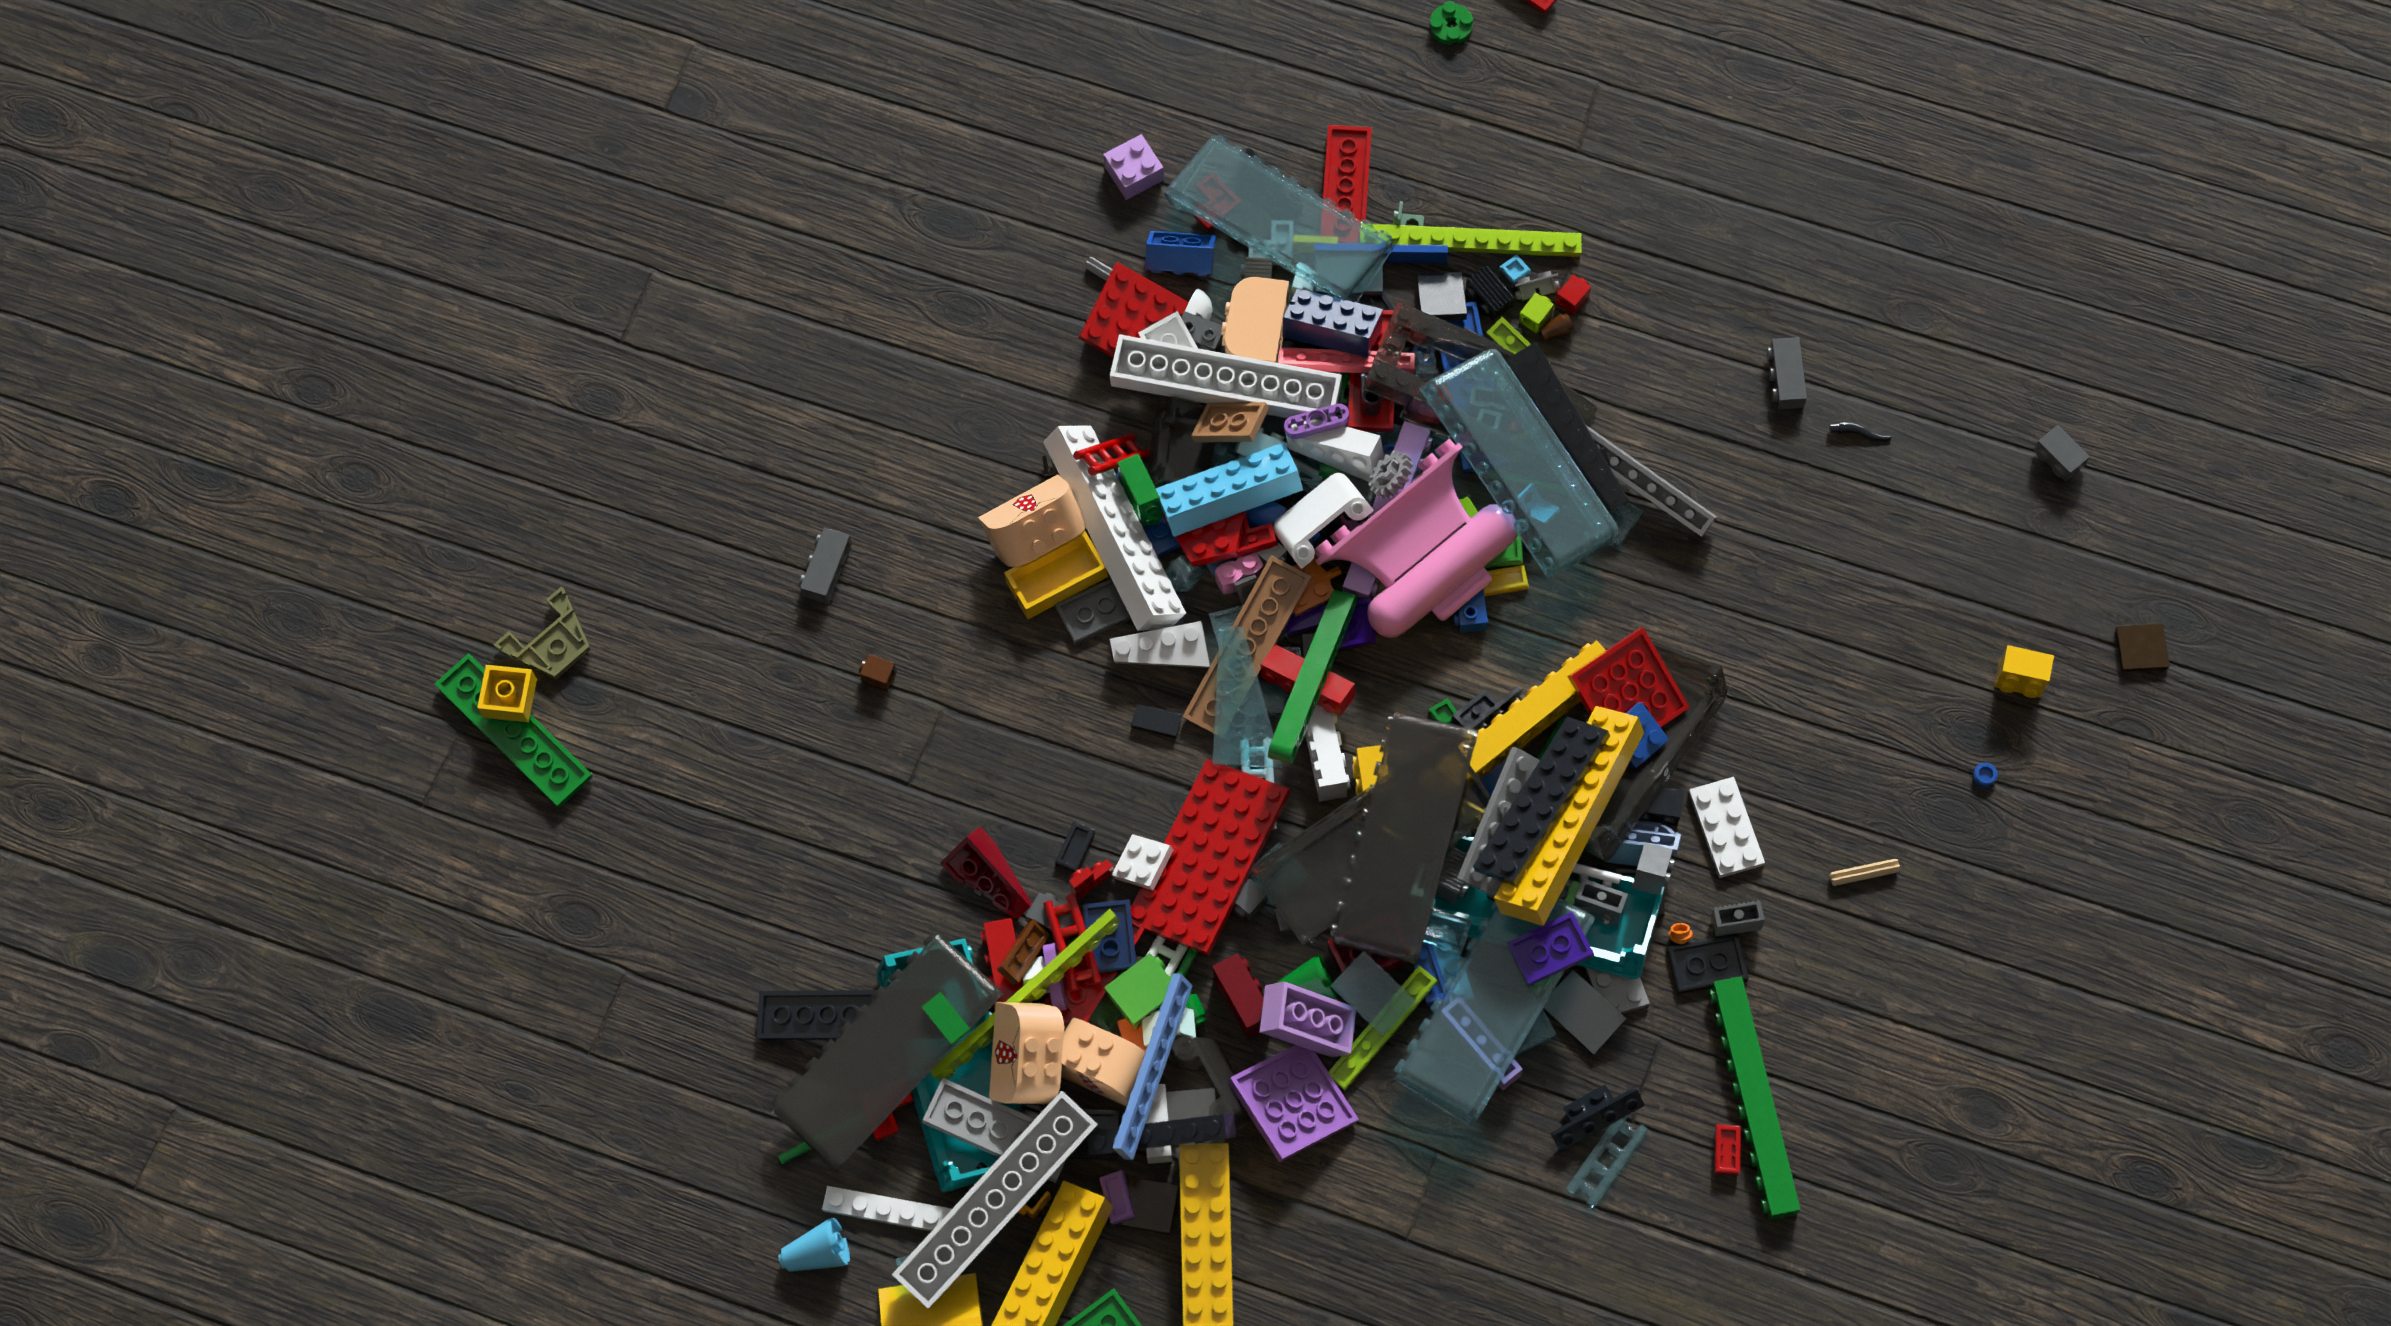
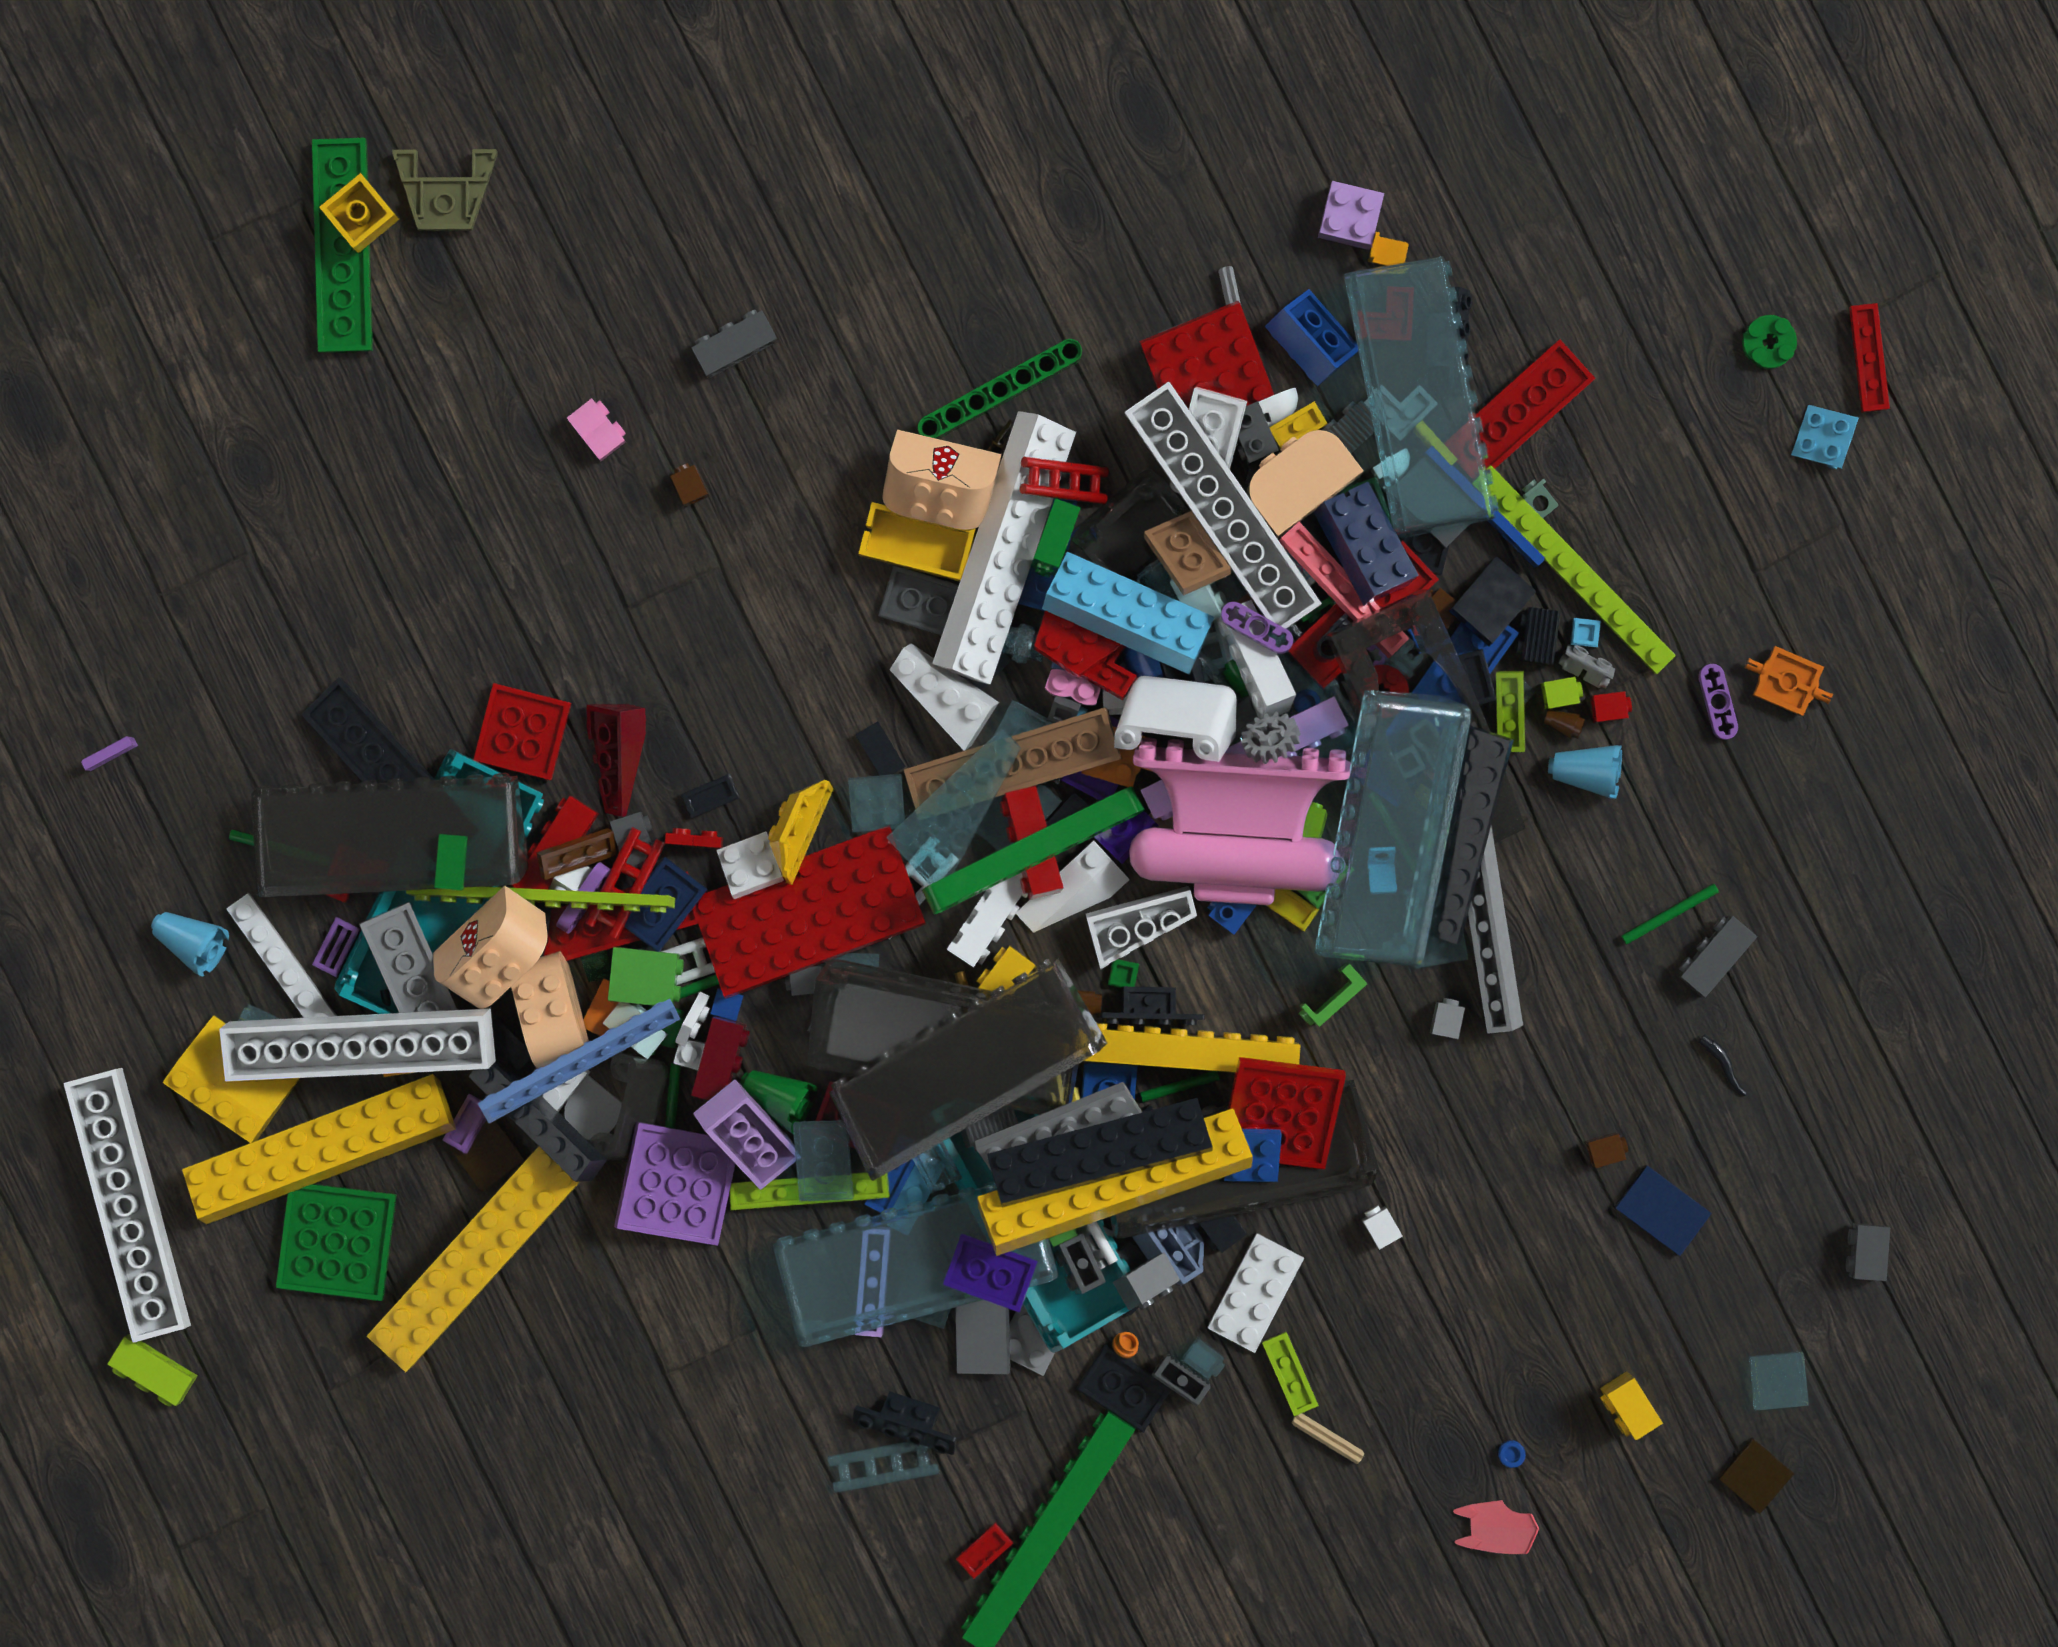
camera: 40 degrees right, 20 degrees up
none -> medium lavender tile [81,736,138,771]
none -> medium lavender tile [312,917,361,977]
none -> red plate [473,683,572,780]
none -> bright pink brick [567,398,626,461]
none -> green bar [665,1063,681,1128]
none -> white brick [674,1038,705,1070]
none -> white plate [675,992,710,1047]
none -> blue tile [711,988,744,1021]
none -> yellow wedge [768,780,833,885]
none -> clear light blue plate [848,774,906,832]
none -> green beam [918,339,1082,439]
none -> white wedge [1016,841,1129,933]
none -> white wedge [1086,886,1197,969]
none -> clear light blue brick [1182,1337,1225,1380]
none -> lime plate [1262,1331,1319,1416]
none -> yellow plate [1269,401,1328,452]
none -> bright green panel [1298,963,1367,1027]
none -> white brick [1361,1205,1403,1250]
none -> light orange bracket [1368,232,1408,269]
none -> light grey brick [1430,998,1465,1039]
none -> coral shield [1453,1500,1539,1554]
none -> medium azure cone [1548,745,1622,799]
none -> reddish brown brick [1585,1132,1629,1168]
none -> dark blue tile [1615,1165,1712,1256]
none -> green bar [1621,883,1719,945]
none -> medium lavender beam [1698,664,1738,740]
none -> orange plate [1745,646,1833,716]
none -> clear light blue tile [1749,1351,1809,1411]
none -> medium azure hinge [1791,405,1859,470]

